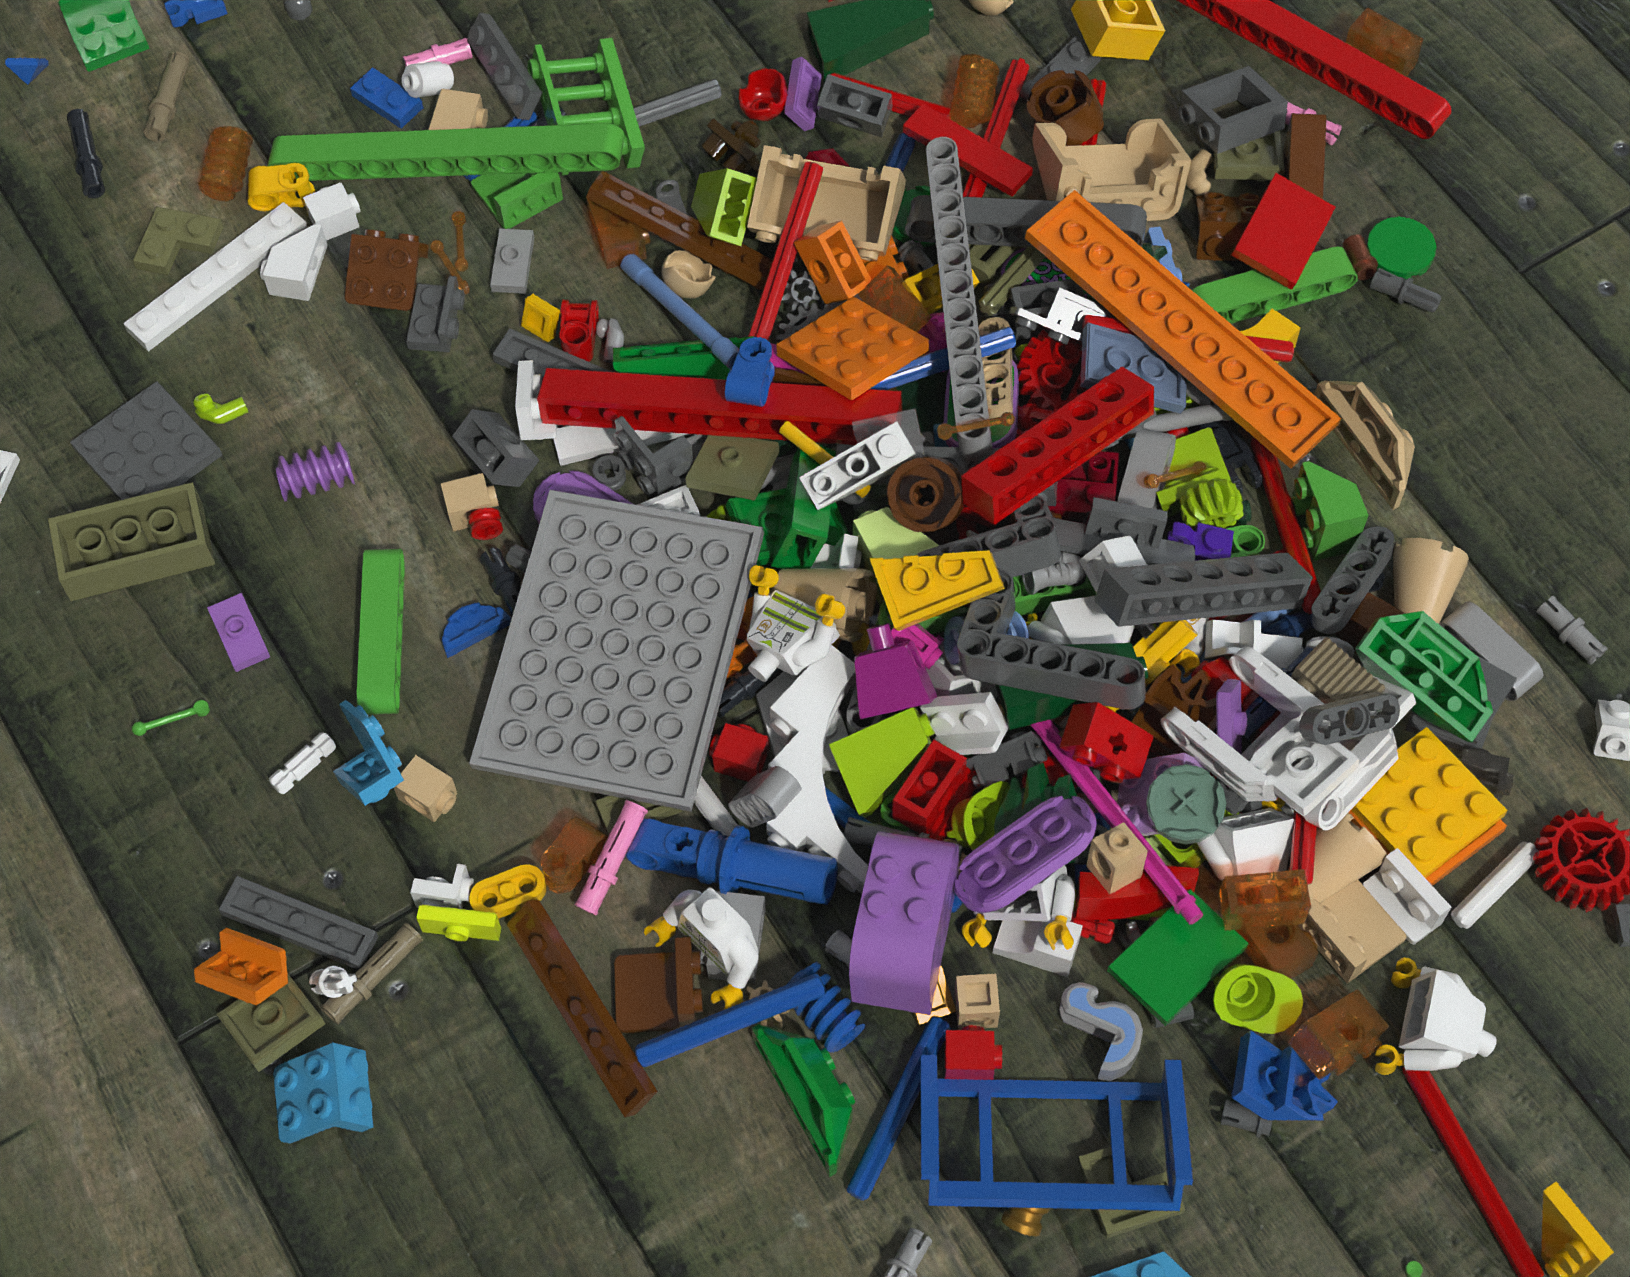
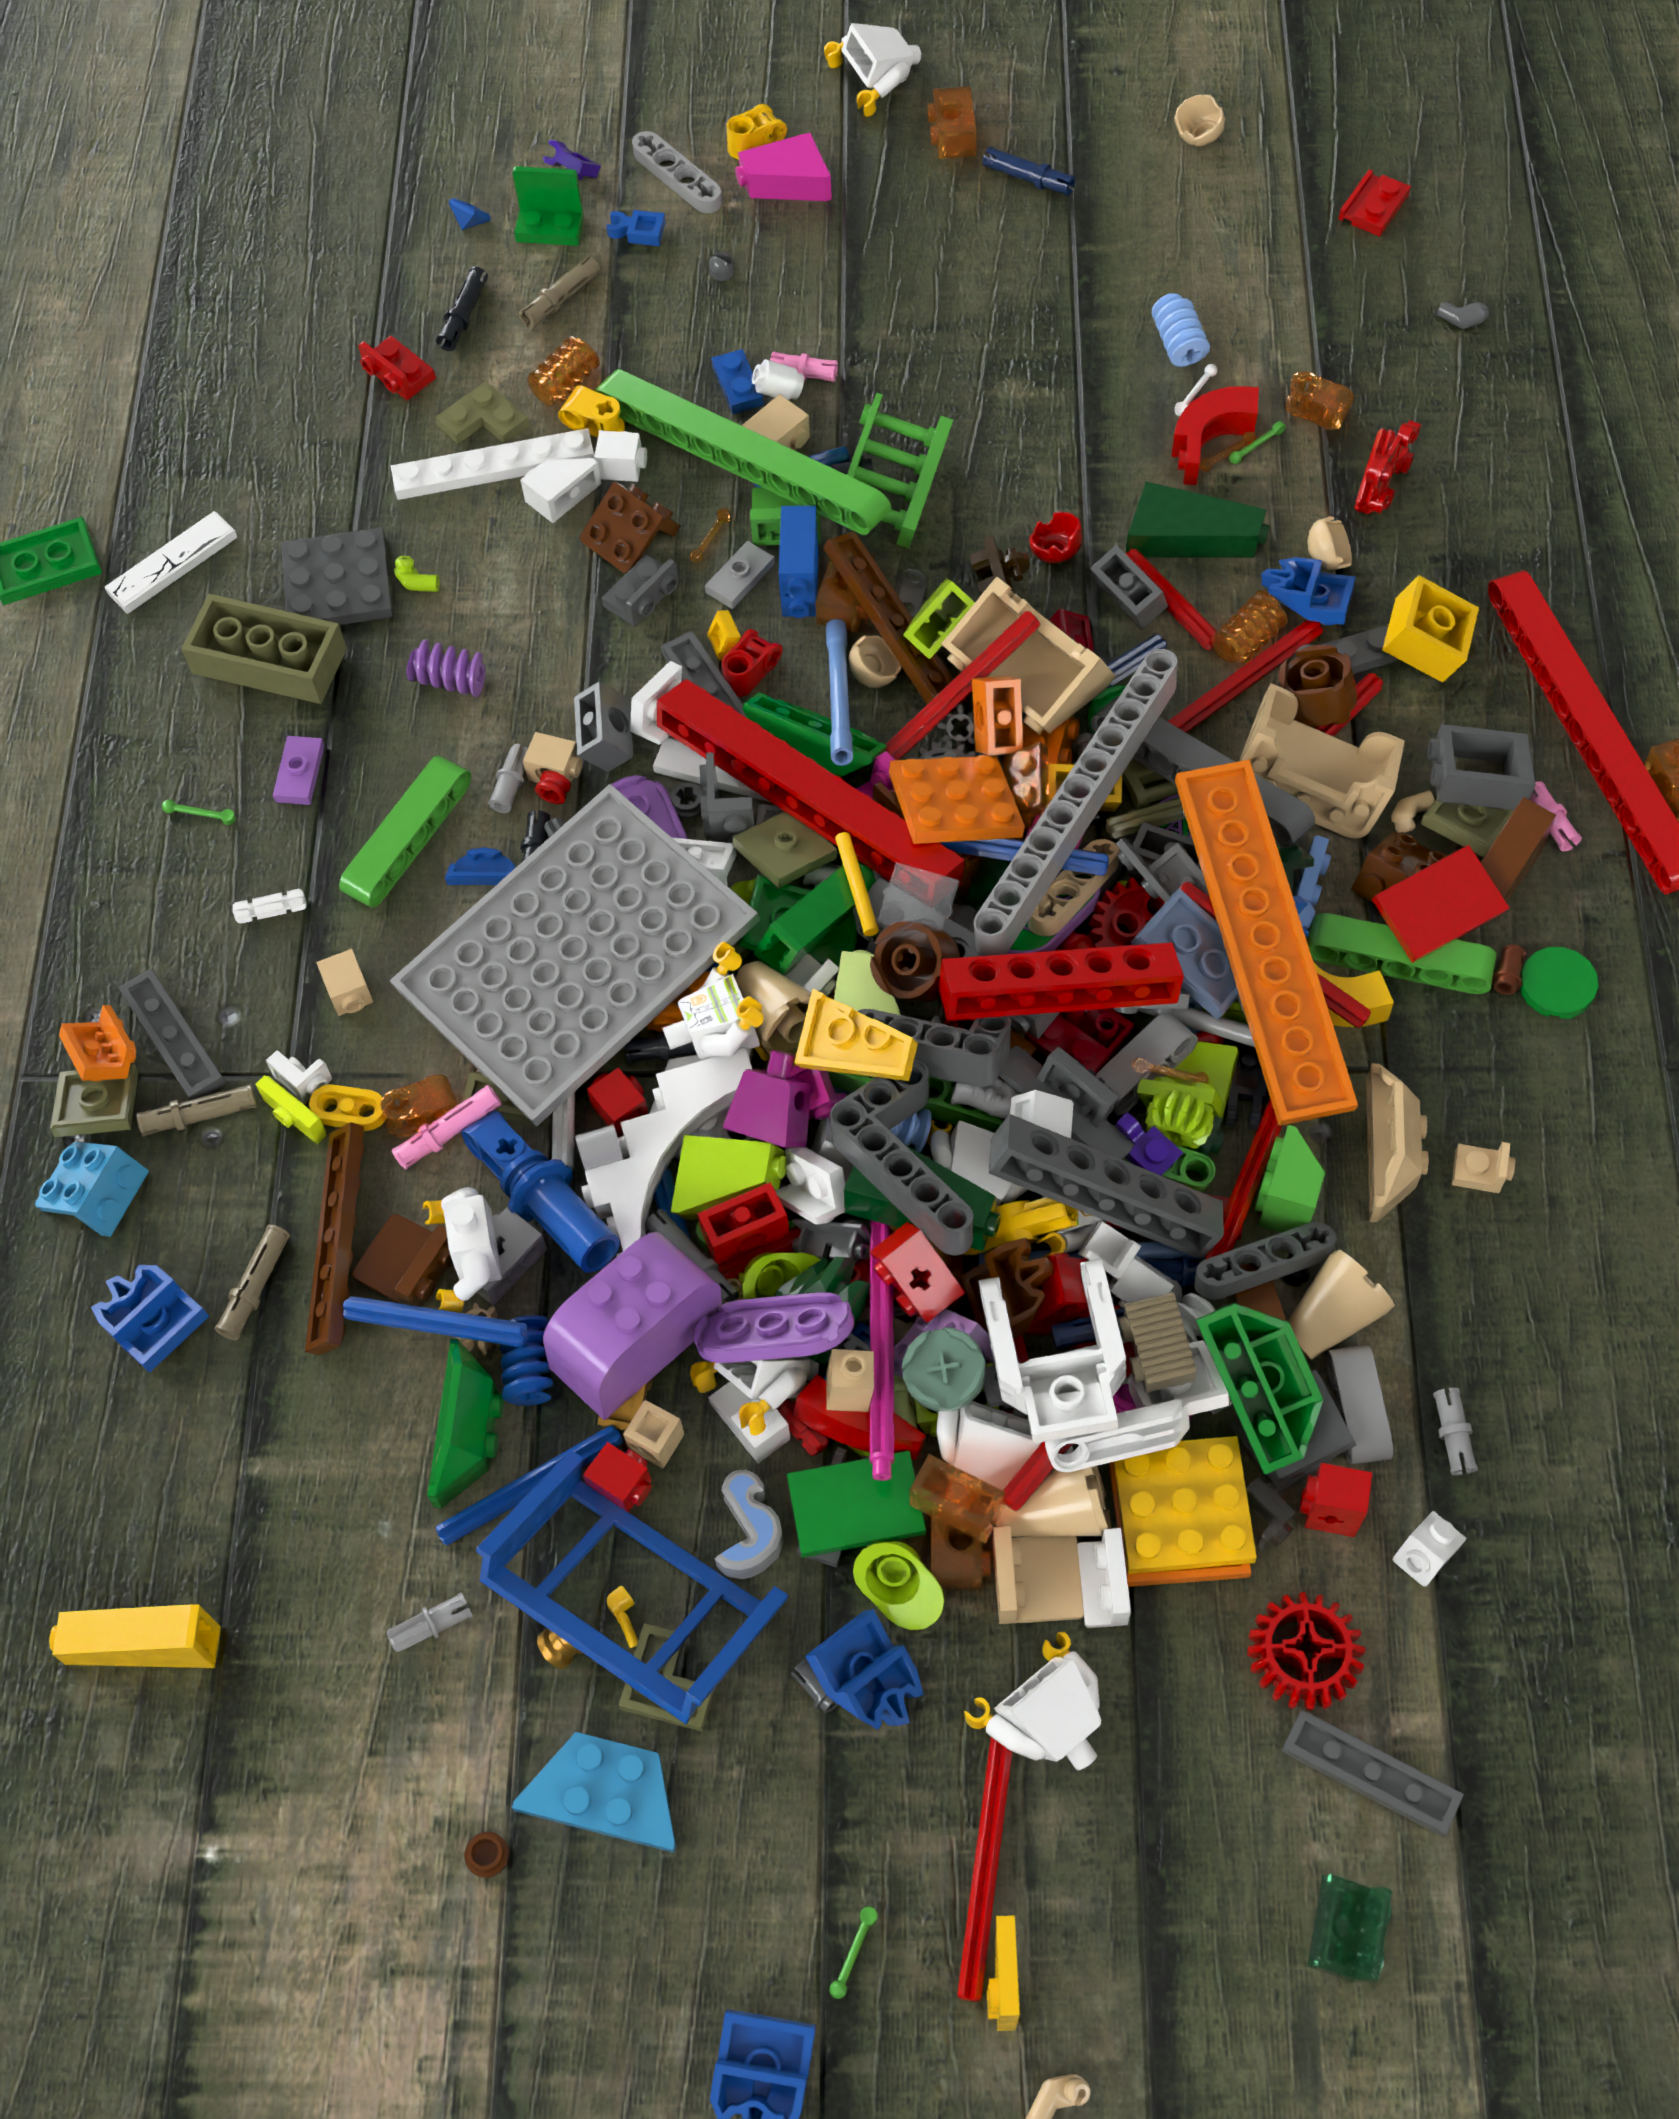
camera: 35 degrees right, 0 degrees up
white axle [309,966,357,998] -> none
dark azure bracket [333,700,404,806] -> none
clear orange hinge [430,240,470,294] -> none
dark grey plate [467,13,542,120] -> none
light grey arm [596,318,624,364] -> none
dark grey axle [633,79,722,127] -> none
blue piece [725,337,775,407] -> none
medium lavender plate [784,56,822,131] -> none
white slope [799,421,916,510] -> none
red tile [903,104,1033,197] -> none
clear orange hinge [937,412,1015,440] -> none
medium lavender plate [1216,679,1247,754] -> none
clear orange brick [1288,989,1389,1080] -> none
dark grey beam [1299,692,1400,745] -> none
dark grey axle [1370,268,1441,312] -> none
white axle [1451,842,1538,929] -> none
none -> blue plate [91,1265,209,1373]
none -> dark tan pin [214,1225,291,1340]
none -> red bracket [358,336,436,400]
none -> light grey axle [488,744,528,813]
none -> yellow hand [607,1586,638,1649]
none -> blue window [779,506,819,618]
none -> blue plate [1261,557,1356,625]
none -> red brick [1299,1463,1372,1537]
none -> tan bracket [1452,1142,1515,1193]

